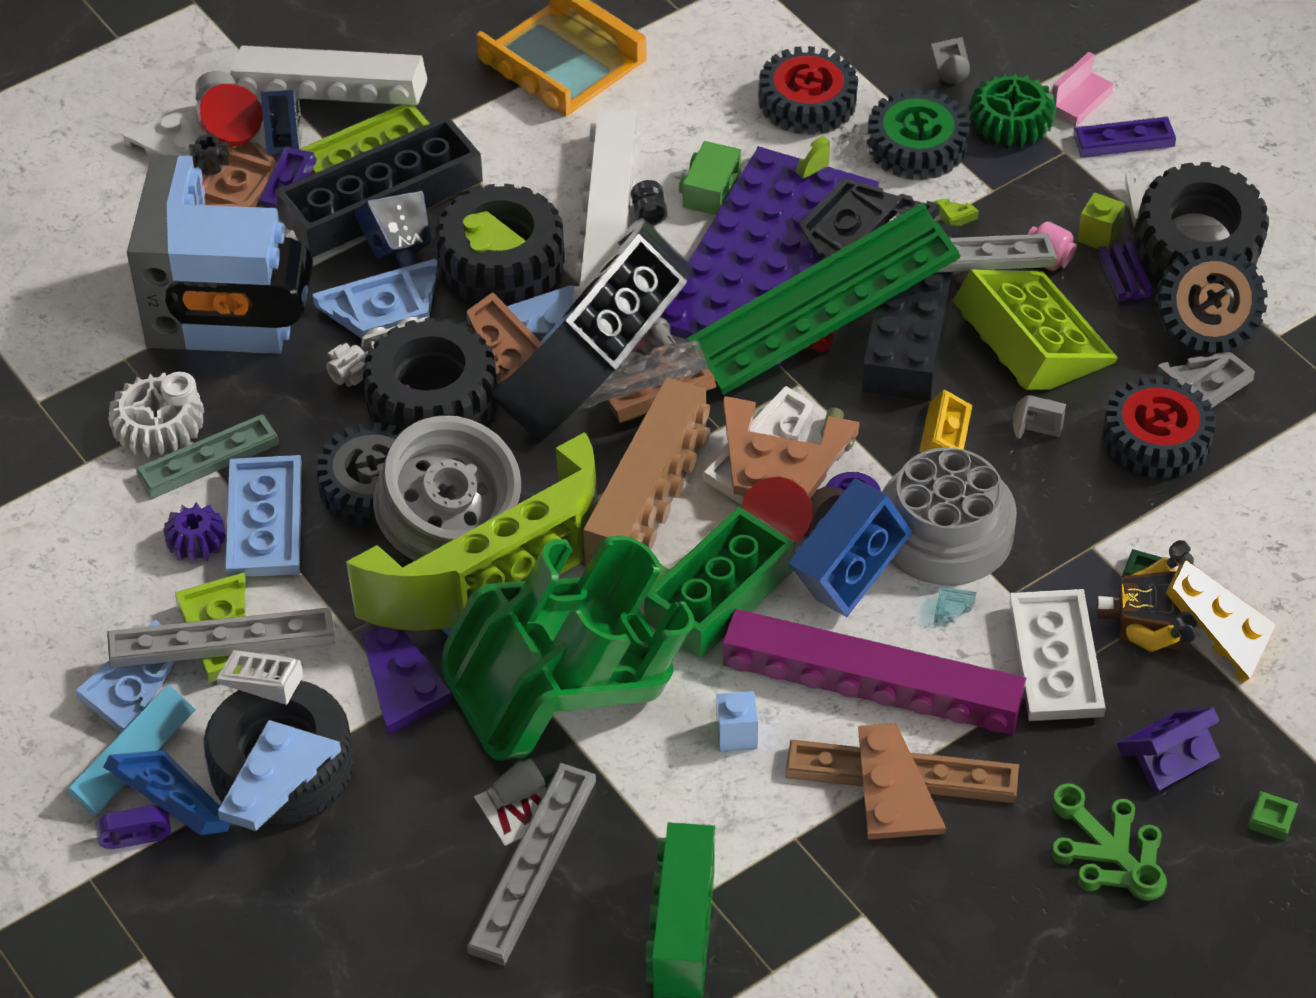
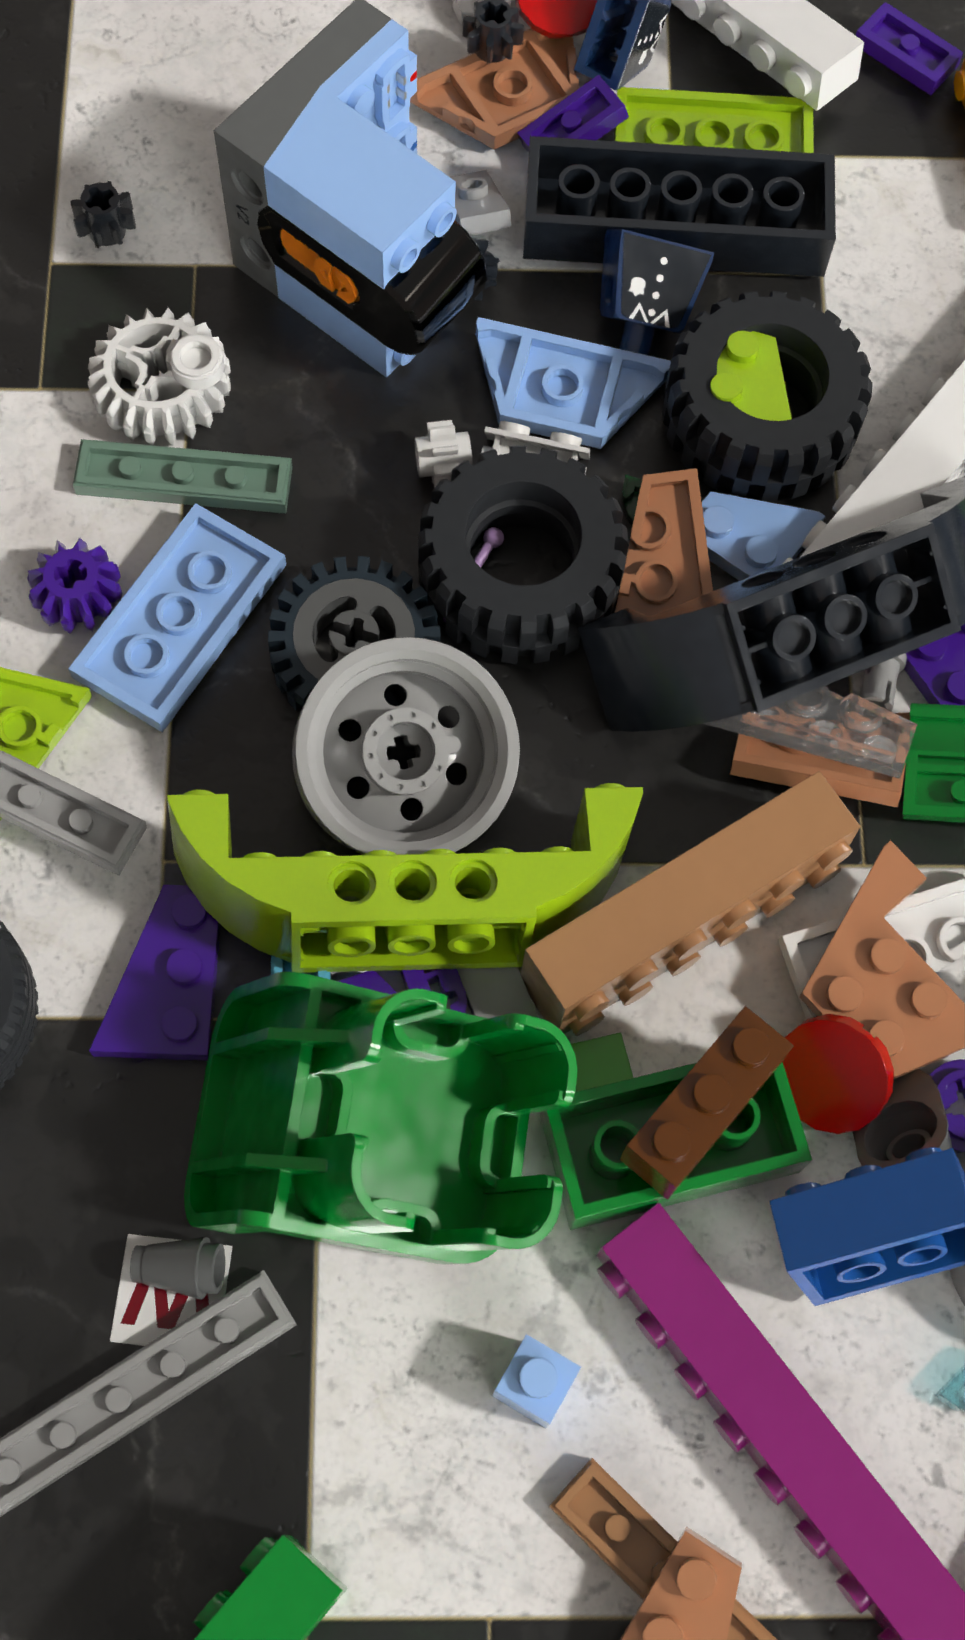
camera: 30 degrees right, 20 degrees up
none -> black gear [70,181,136,248]
none -> reddish brown brick [620,1006,794,1200]
none -> dark purple plate [856,2,964,95]

